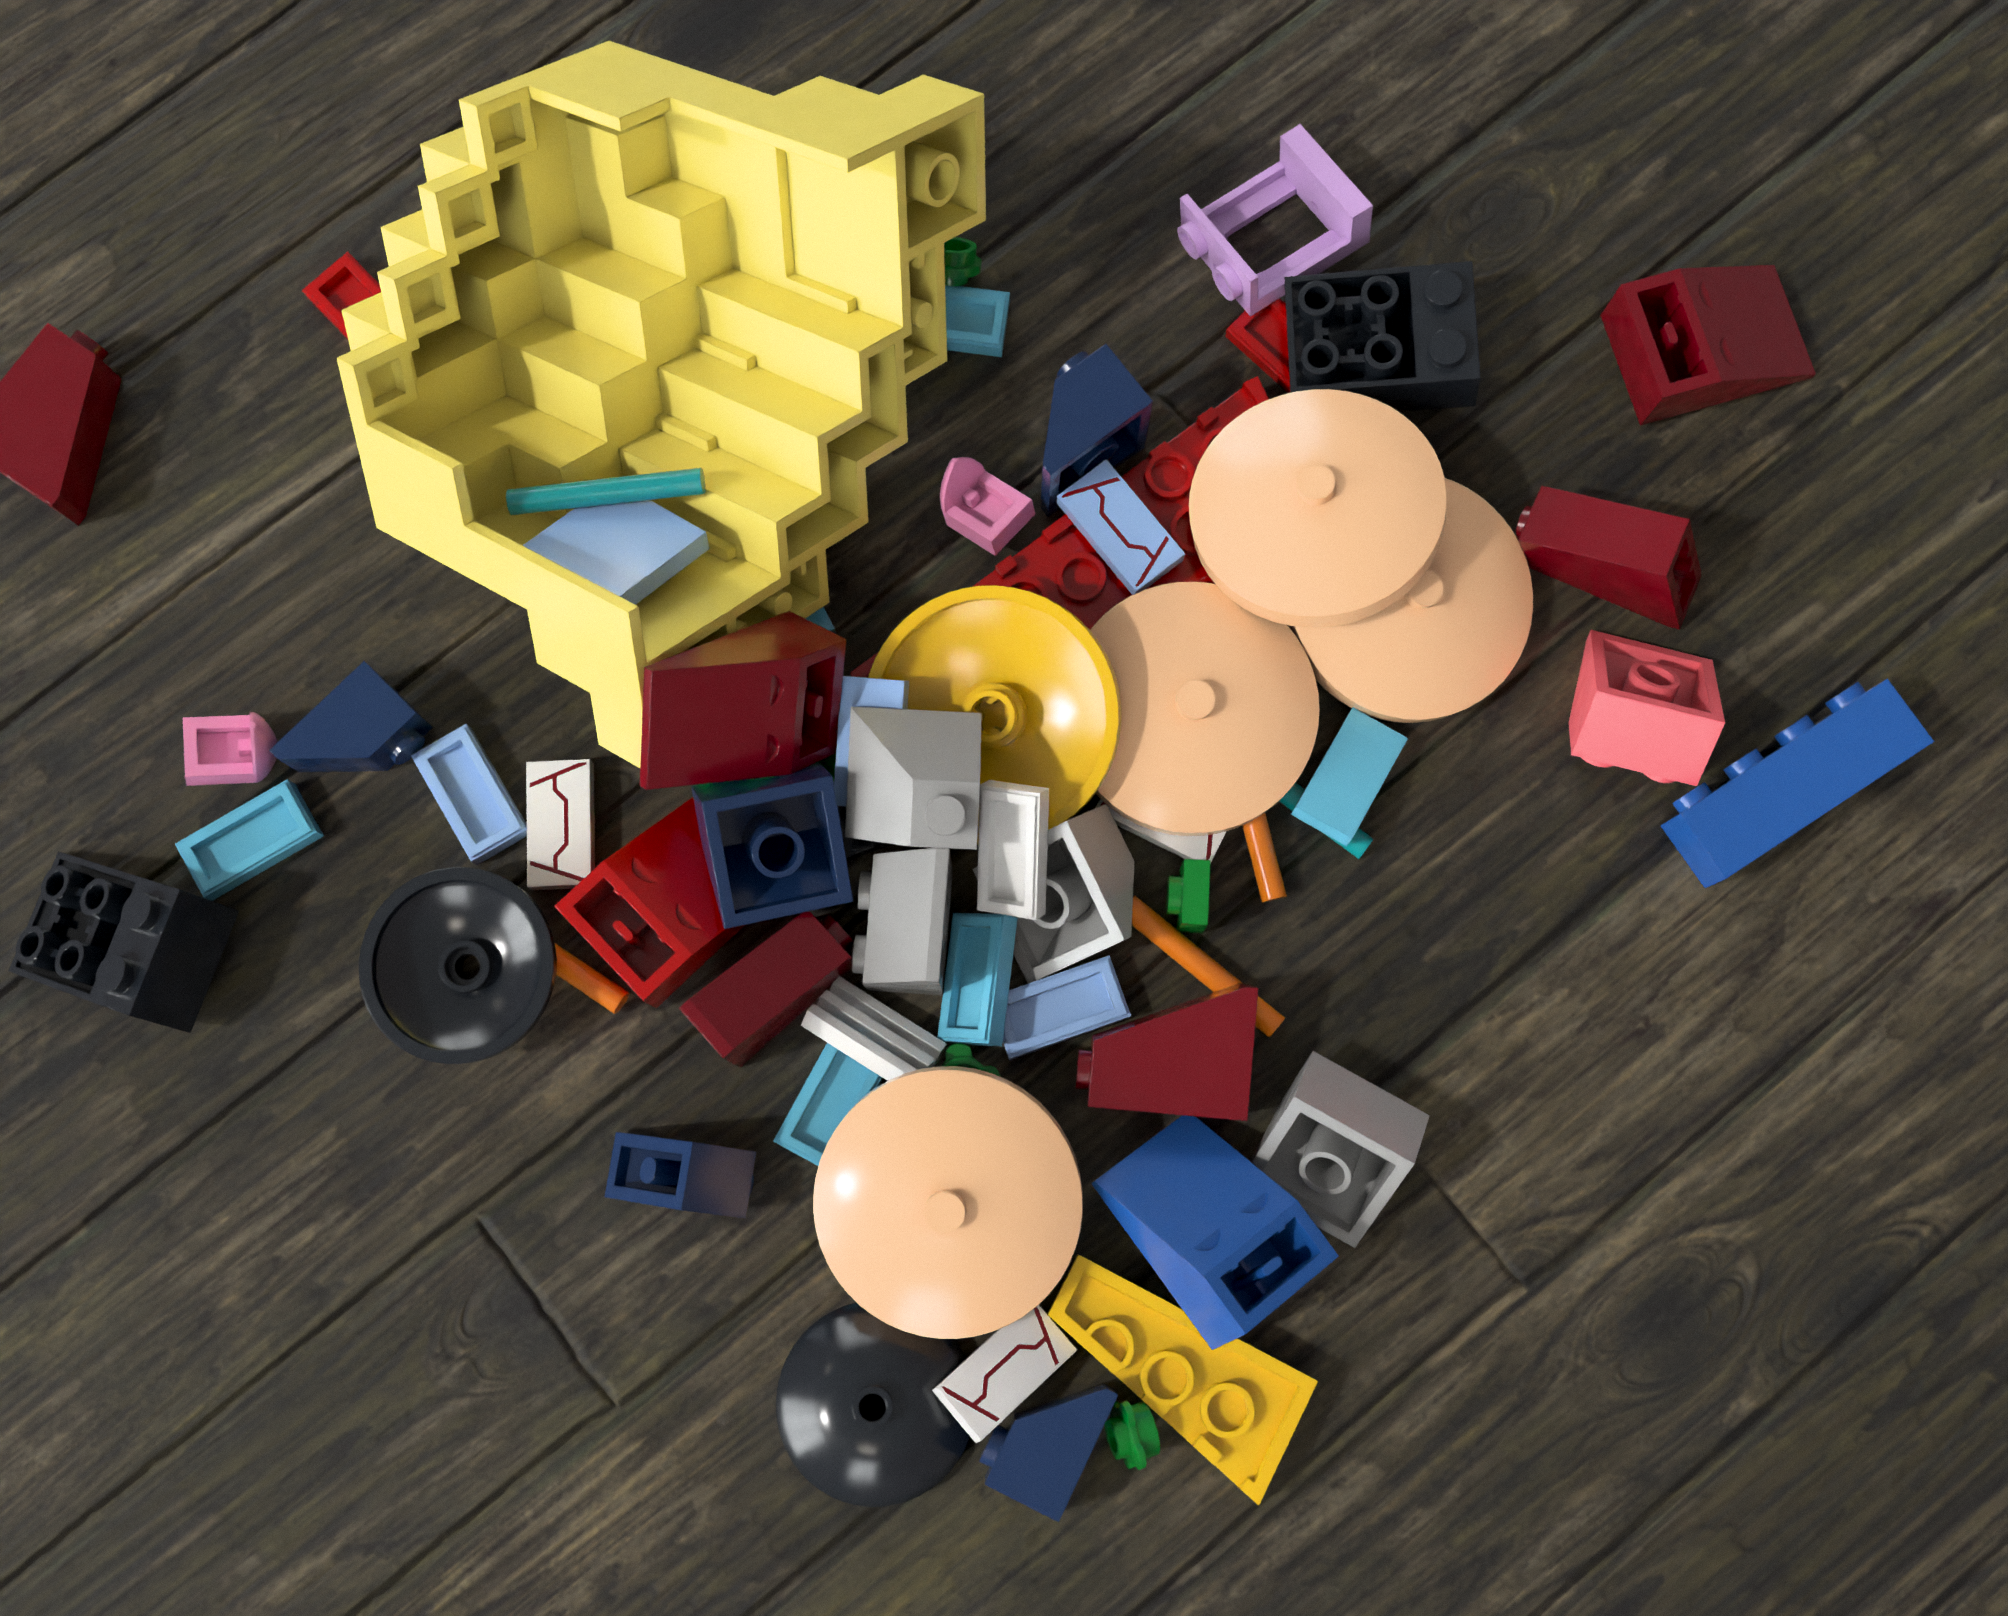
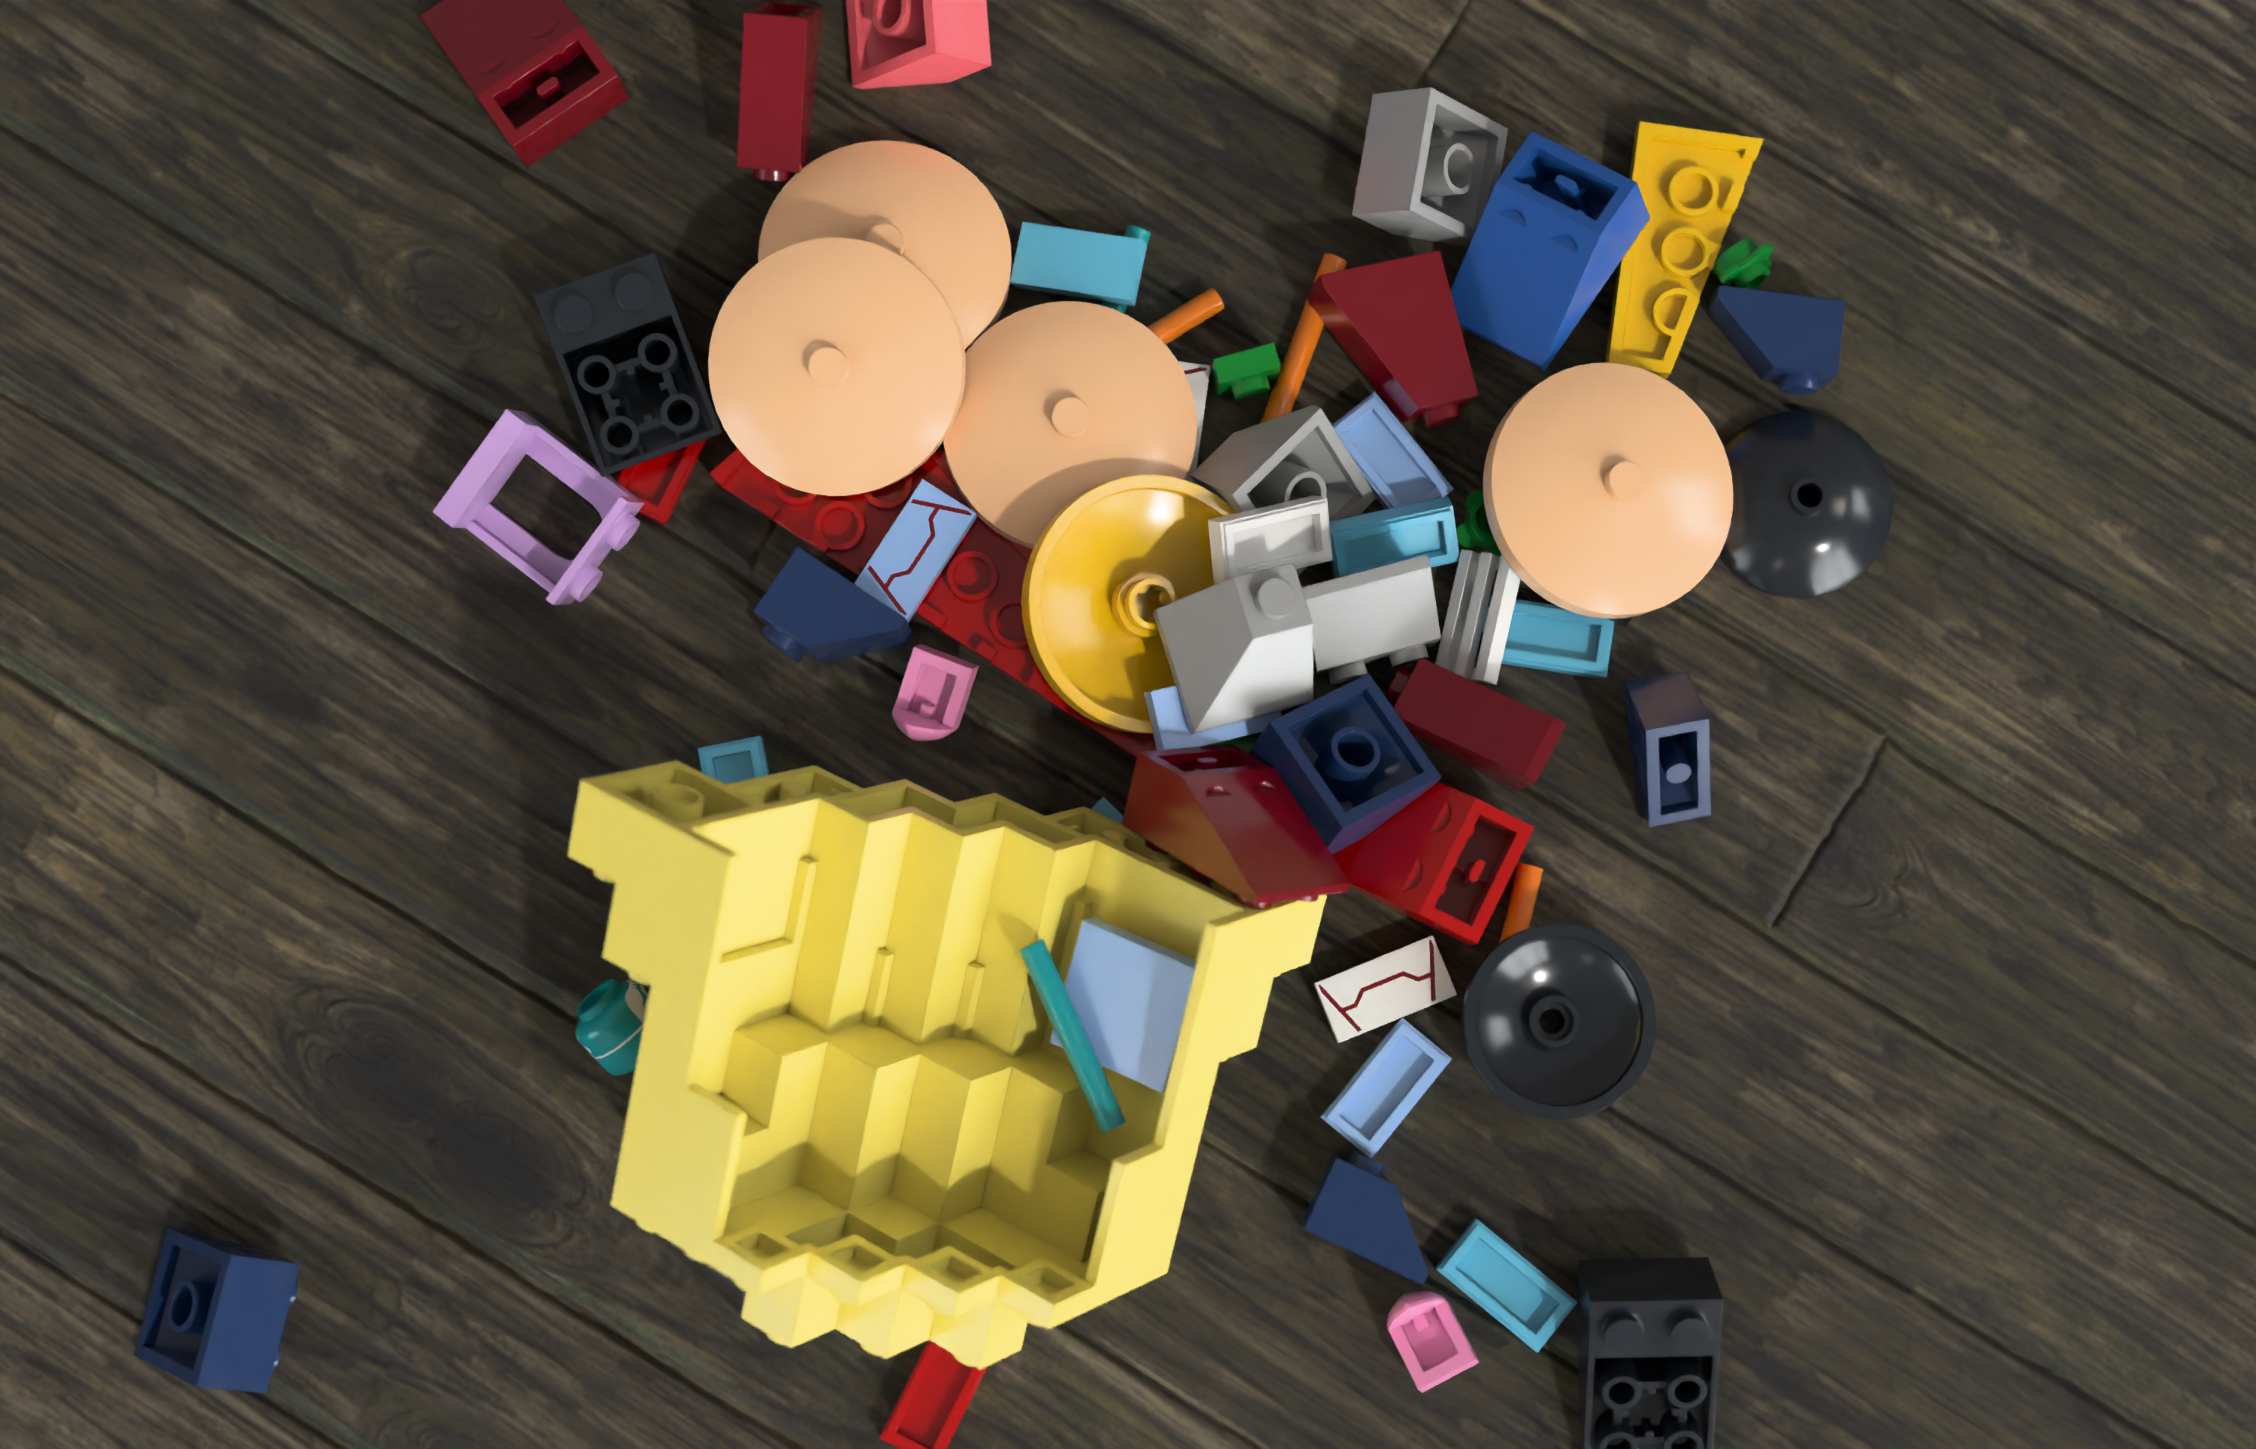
camera: 115 degrees left, 5 degrees up
white tile [932,1305,1077,1443] -> none

